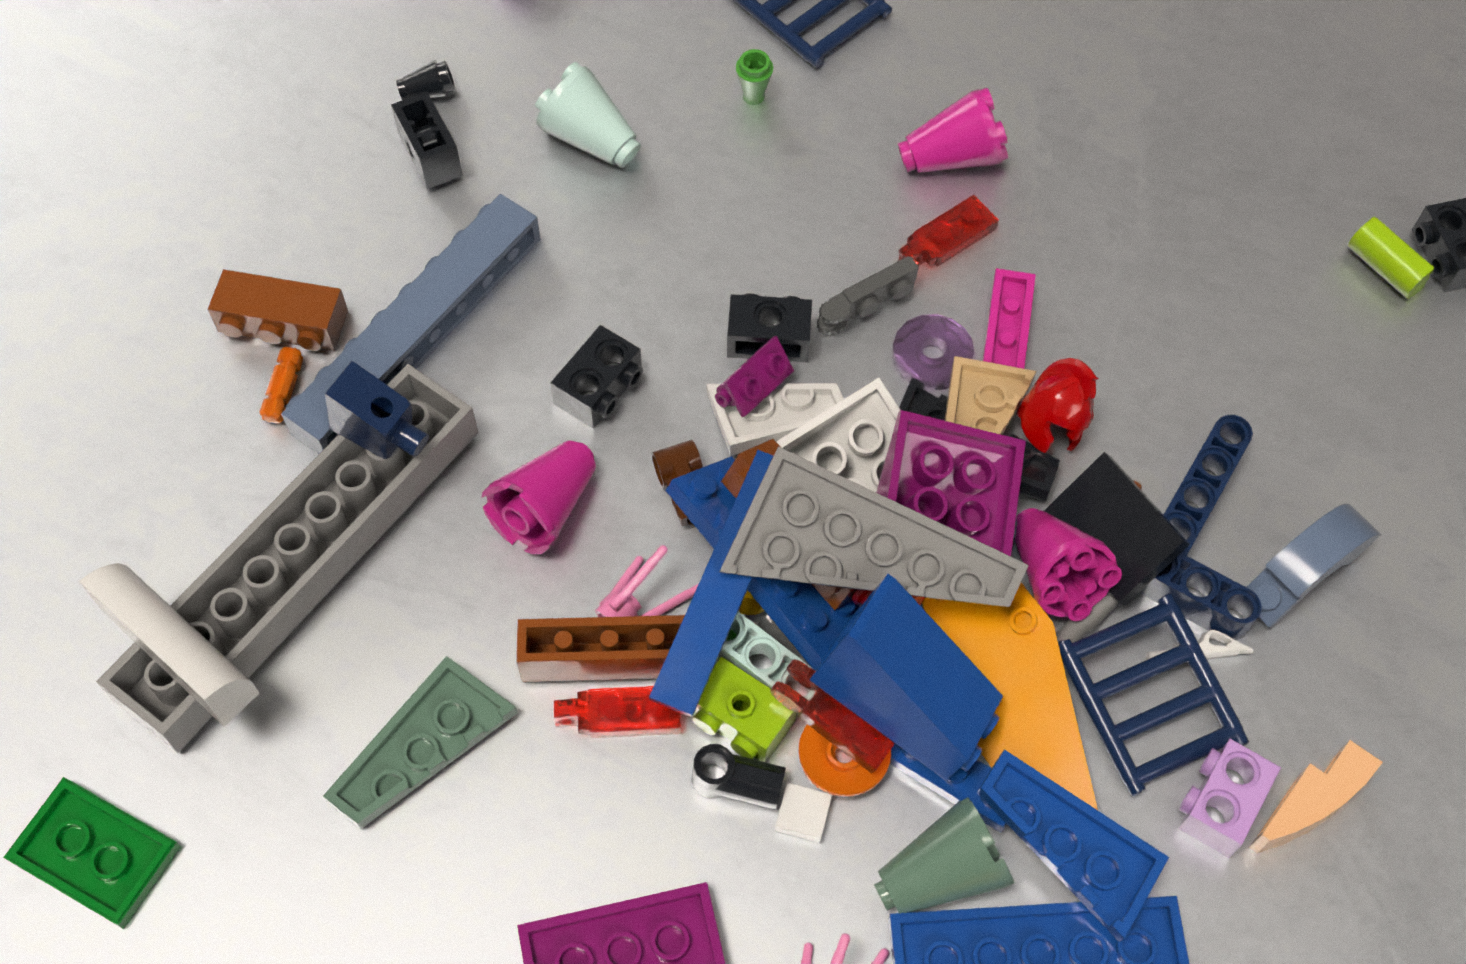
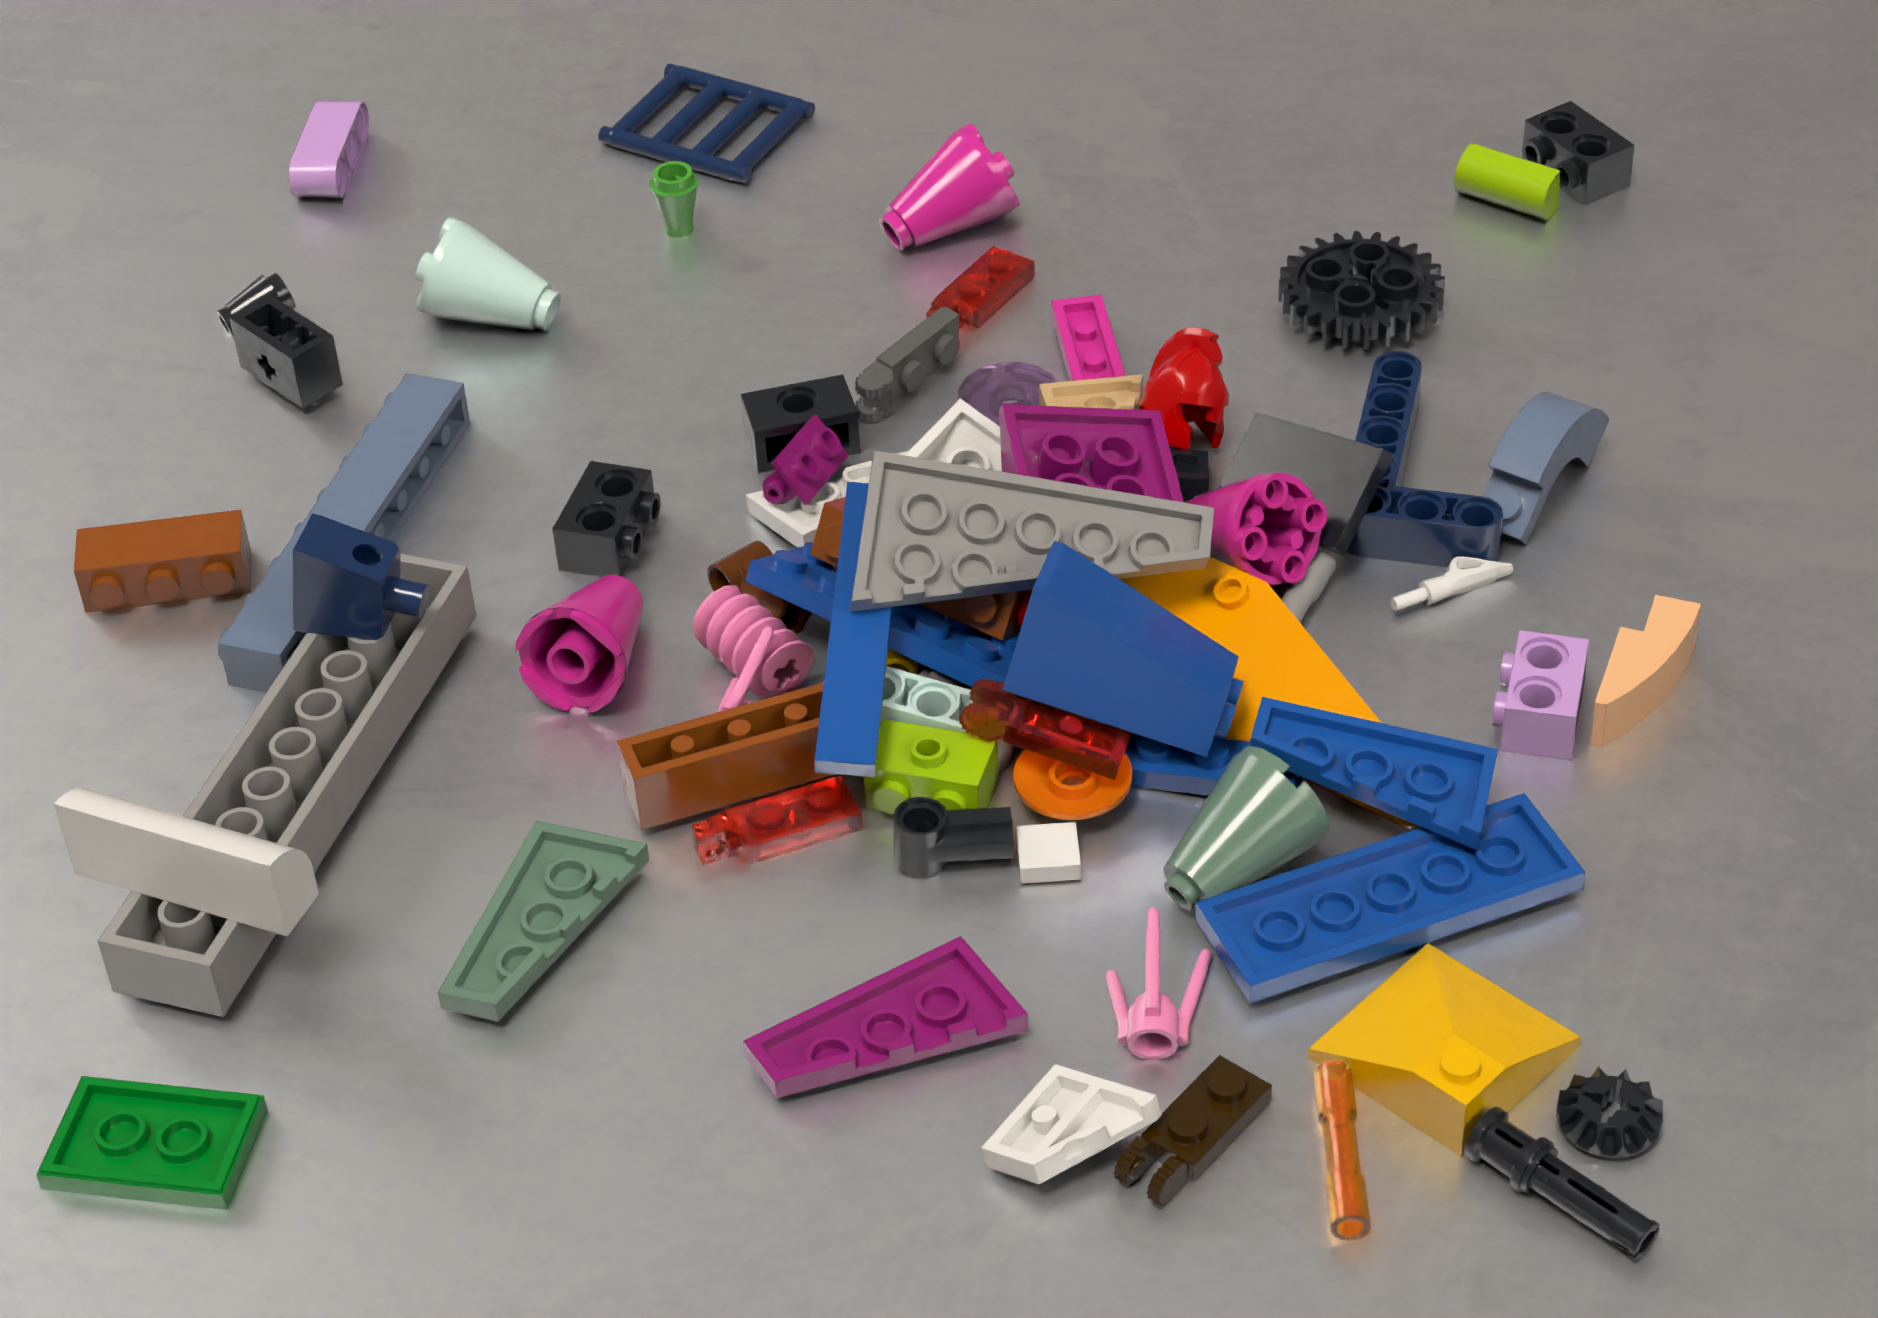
camera: 15 degrees left, 20 degrees down
orange axle [259,347,303,424] -> none
dark blue bar [1058,593,1249,796] -> none
none -> bright pink piece [693,585,814,699]
none -> black gear [1278,231,1445,349]

